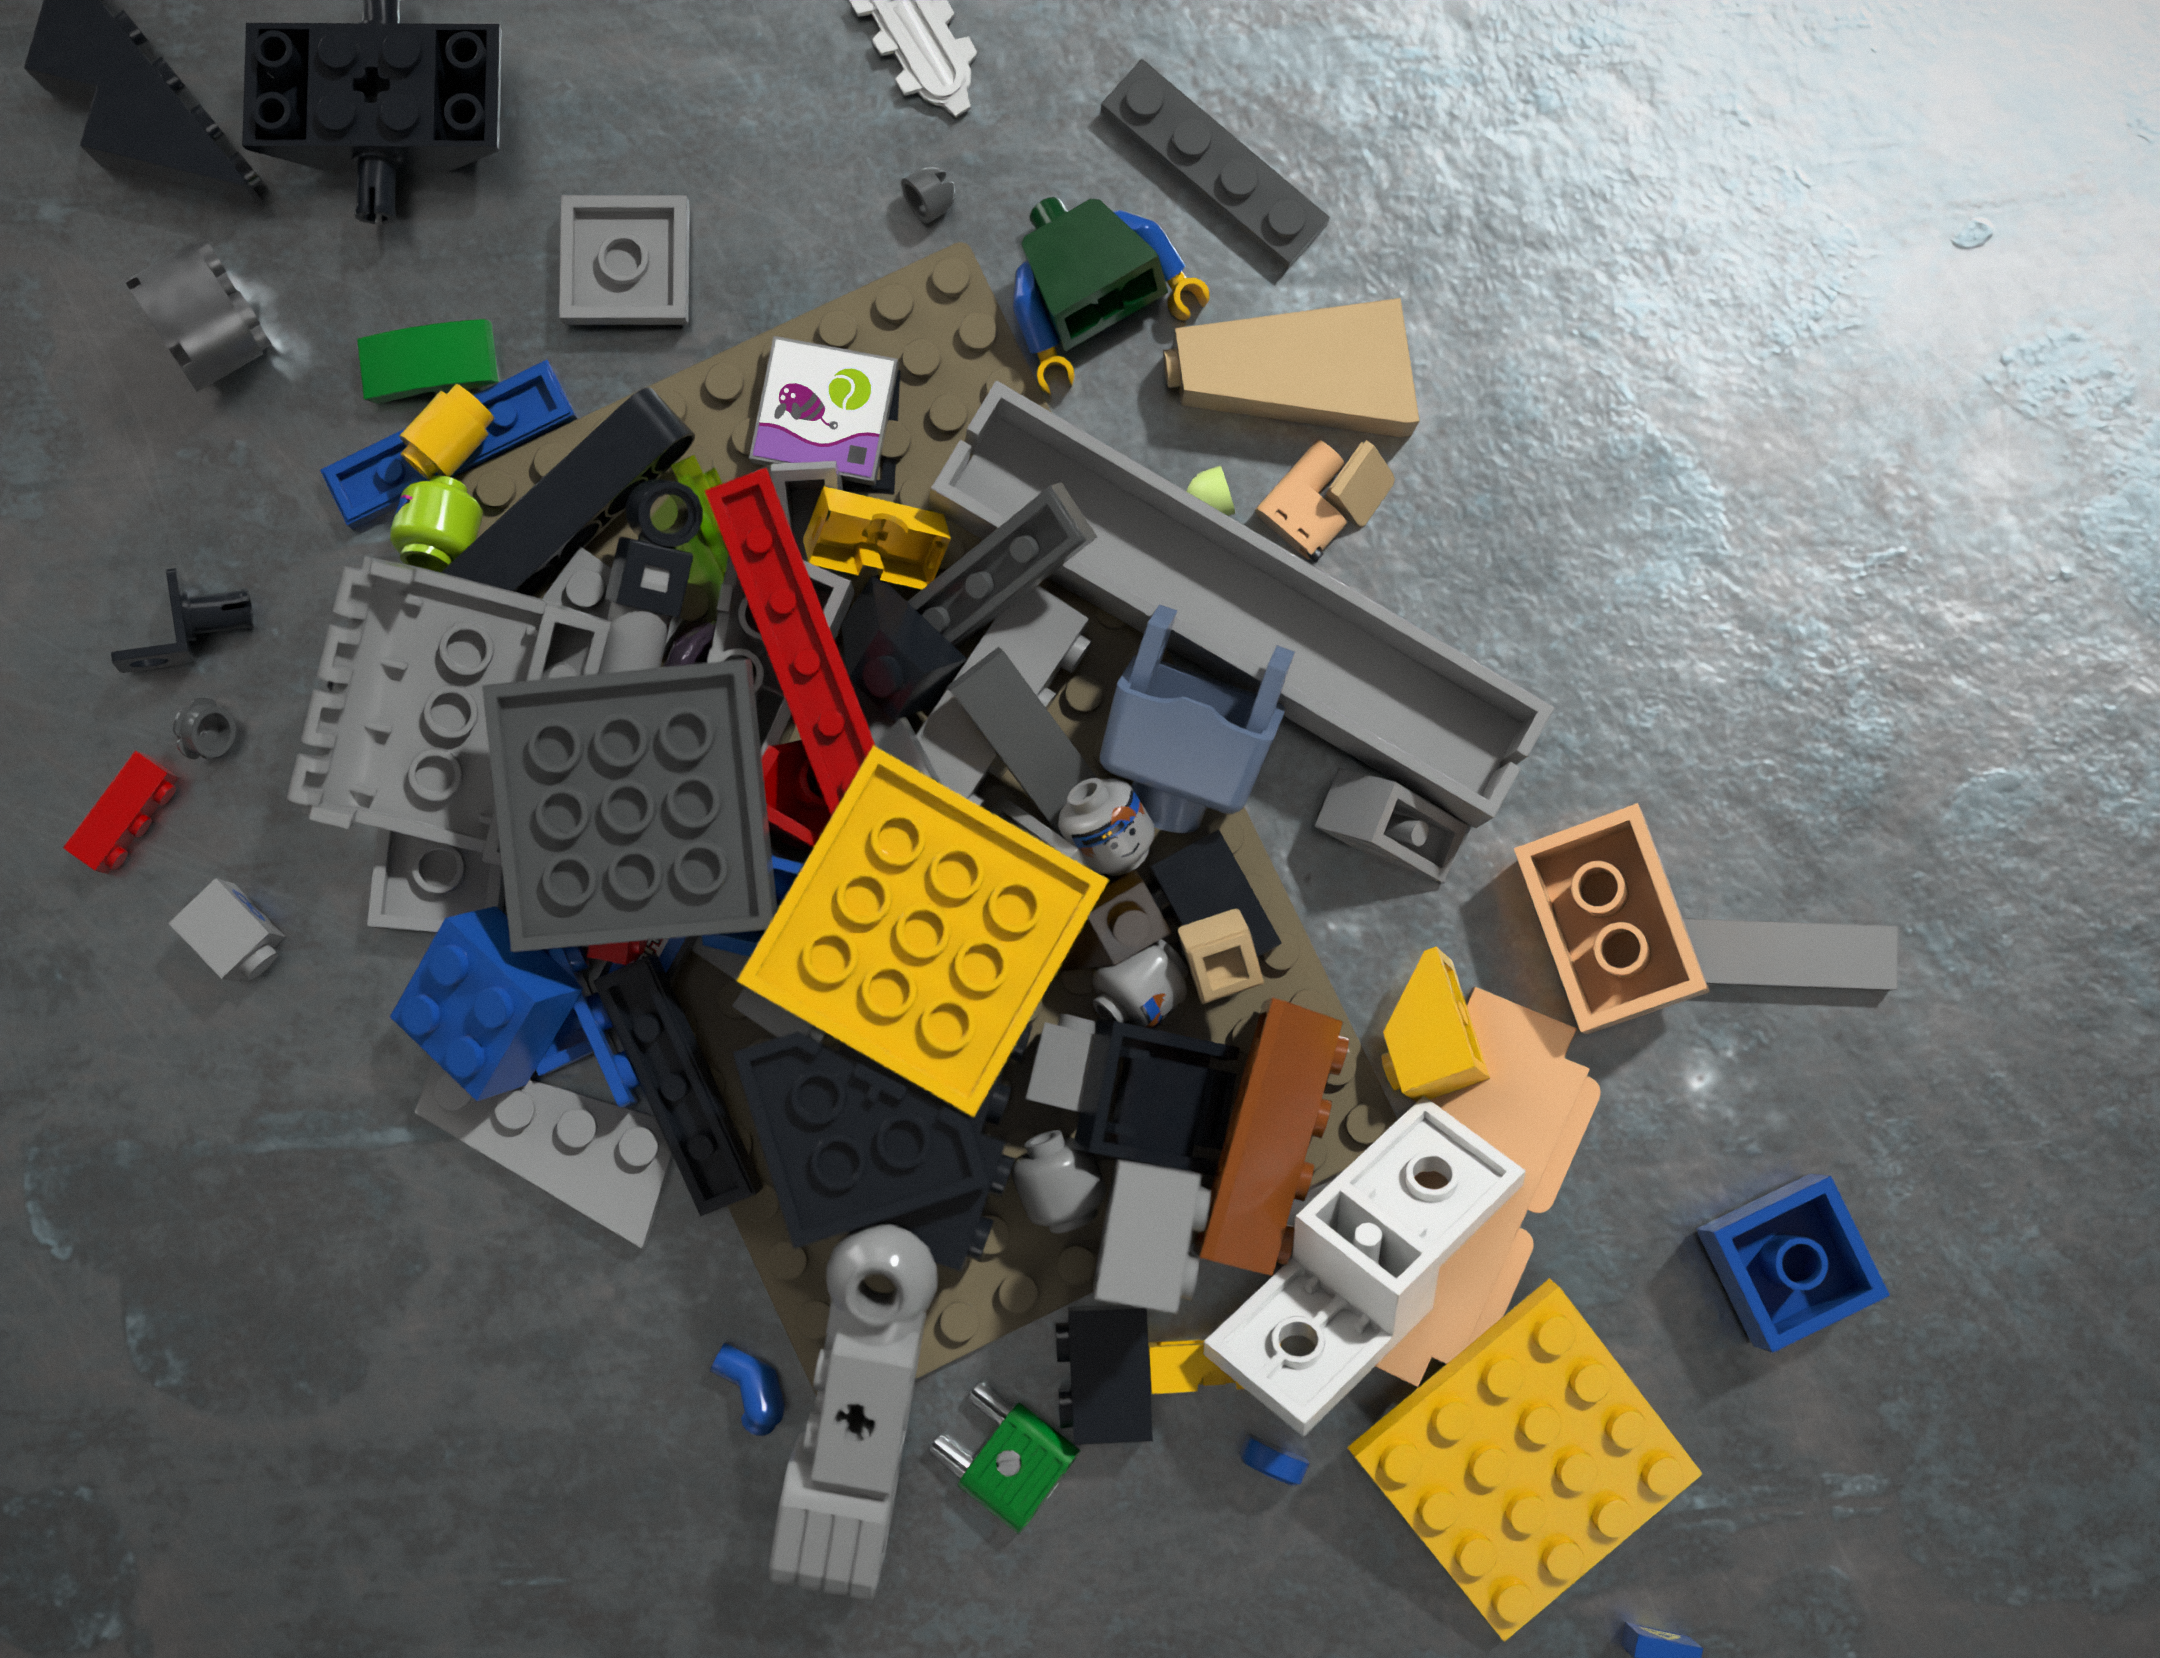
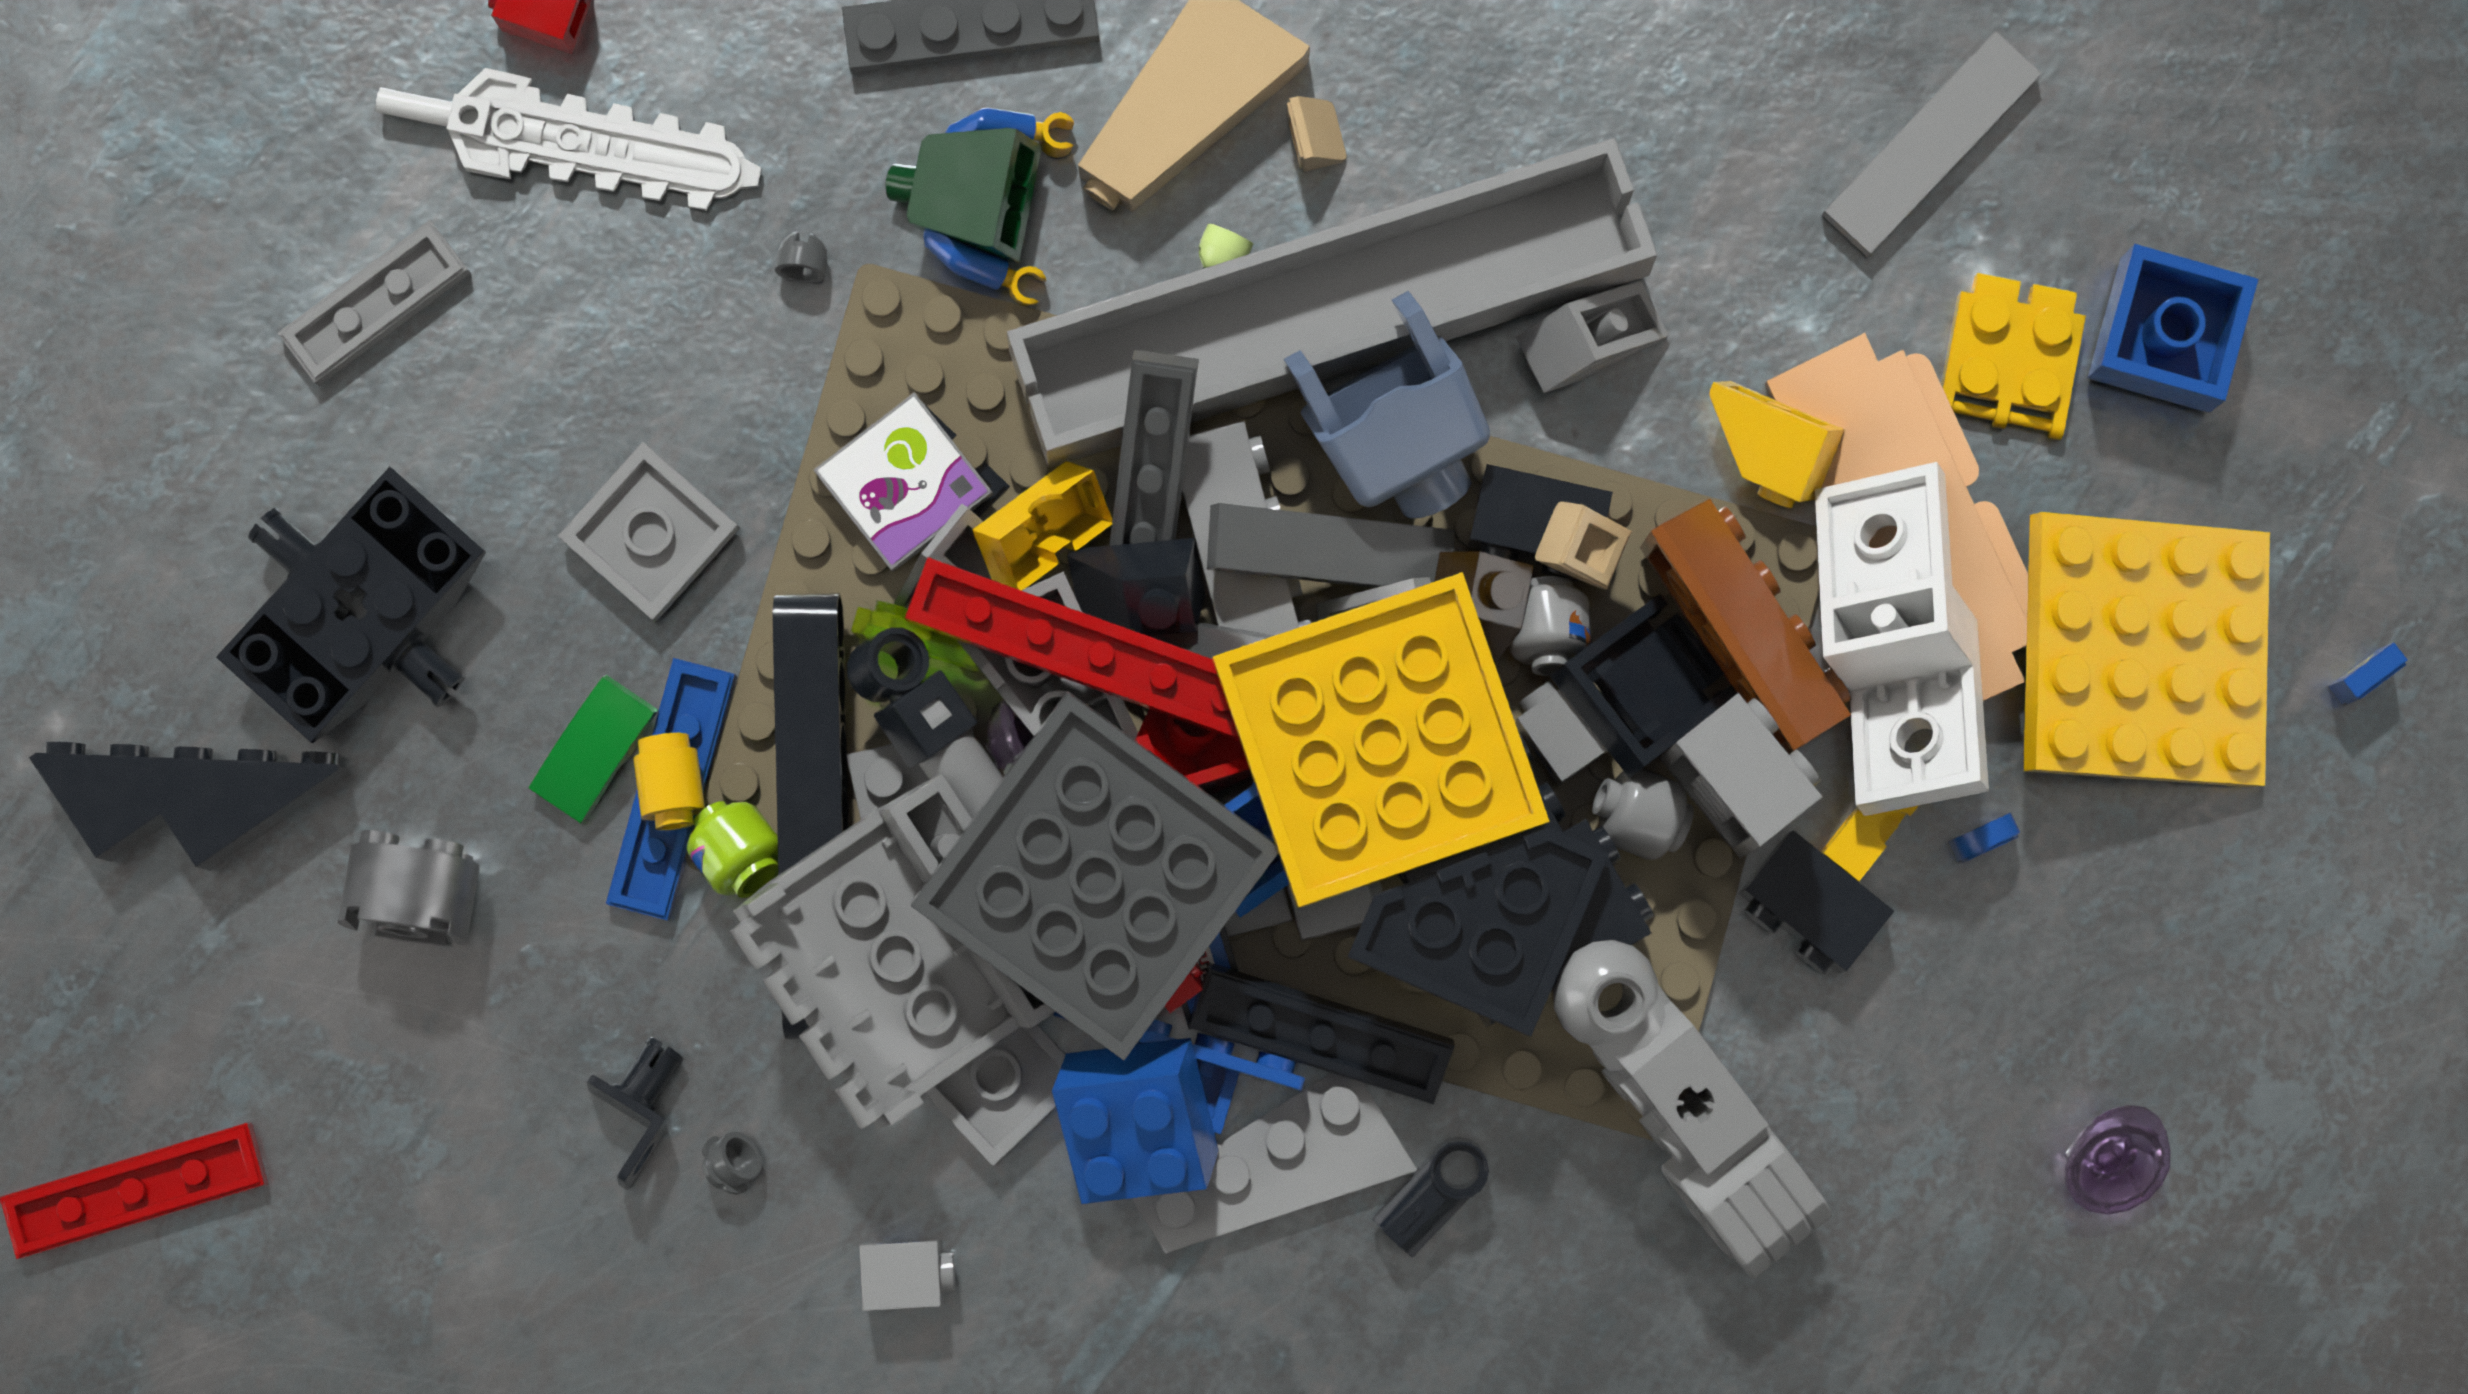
camera: 40 degrees left, 0 degrees up
red piece [63,750,180,874] -> none
blue arm [710,1342,785,1436] -> none
green piece [929,1383,1081,1535] -> none
light grey head [1058,778,1155,876] -> none
light nougat piece [1255,440,1347,563] -> none
light nougat brick [1514,803,1710,1035] -> none
none -> black piece [1372,1137,1489,1258]
none -> yellow plate [1941,273,2086,441]

